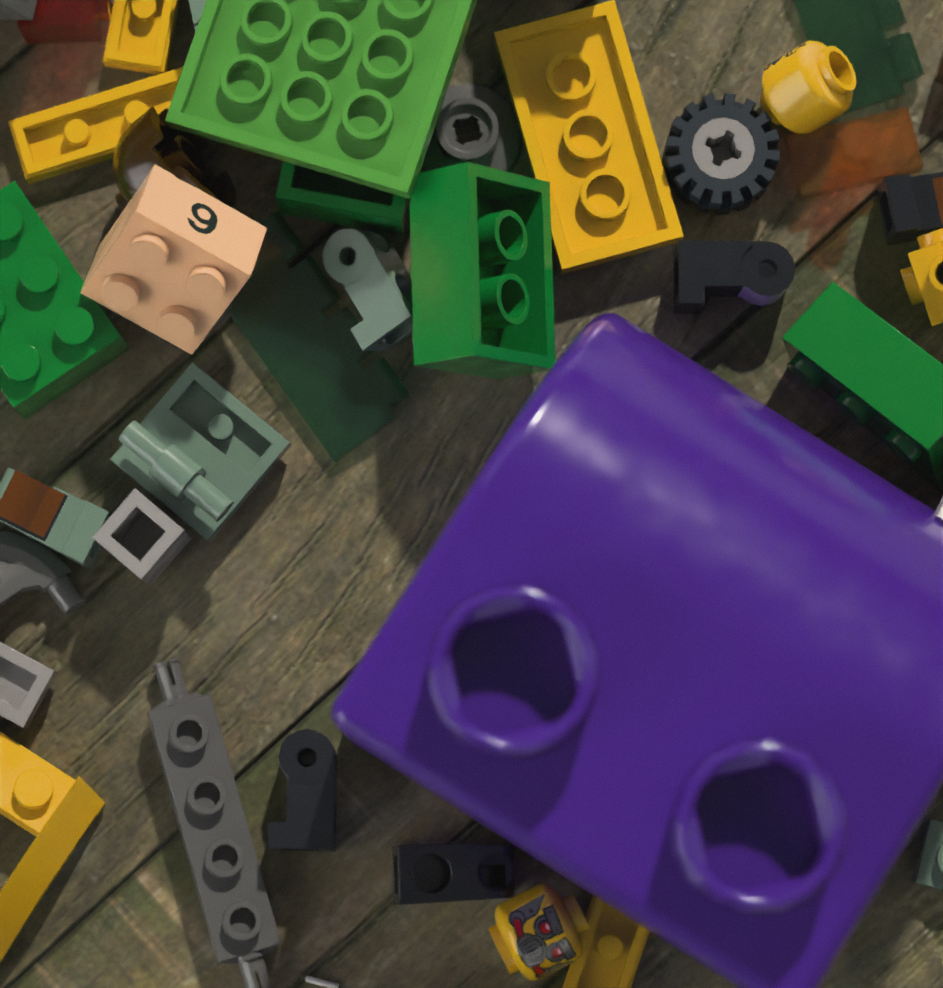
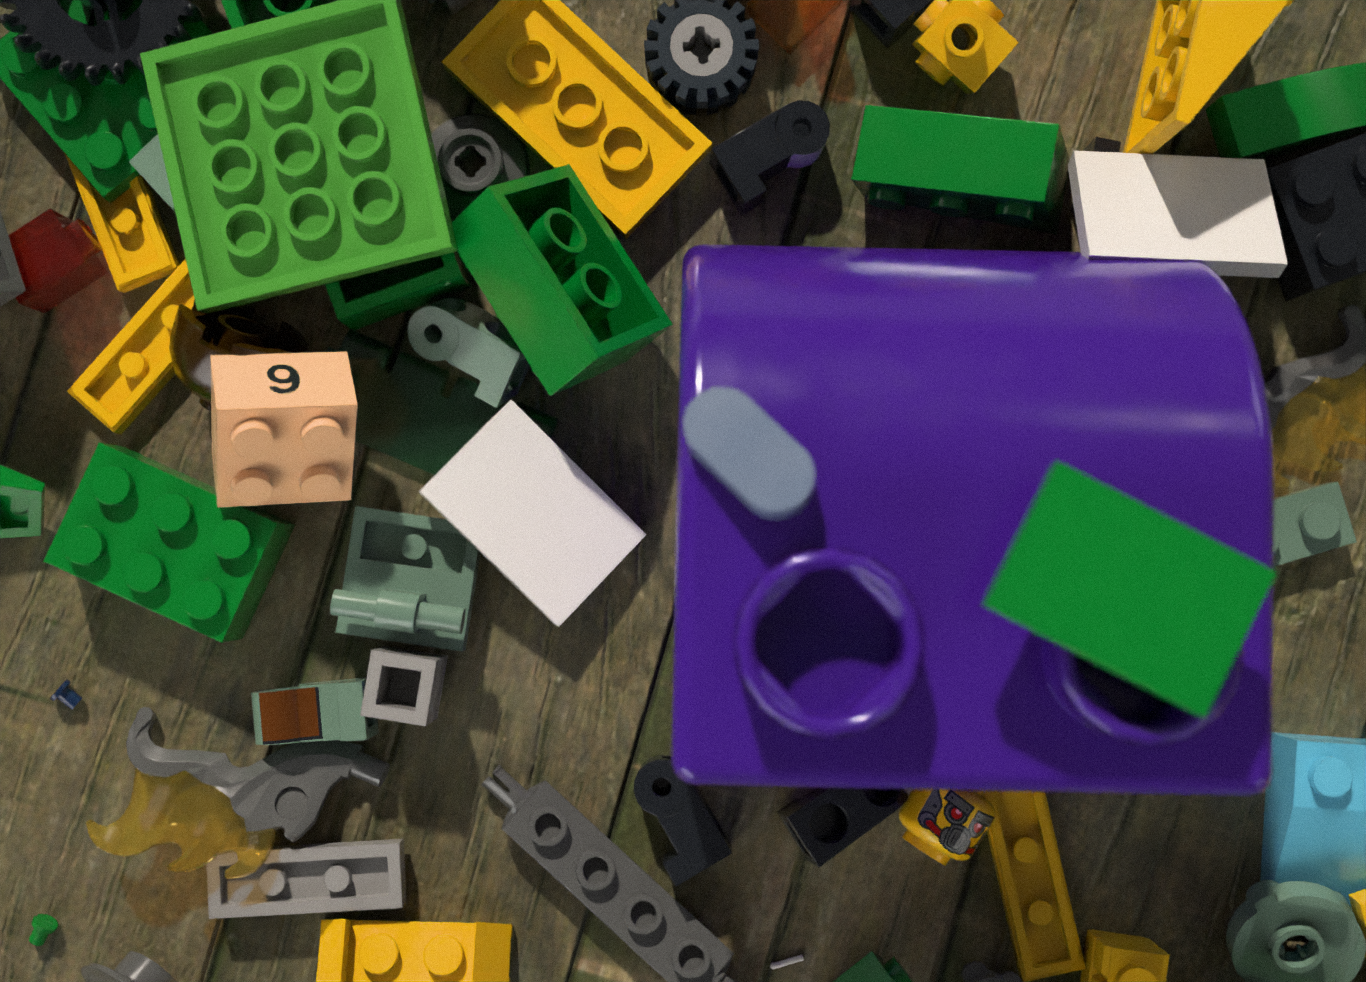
camera: 35 degrees left, 5 degrees up
none -> white tile [418,399,647,627]
none -> sand blue tile [683,387,815,520]
none -> green tile [980,461,1277,718]

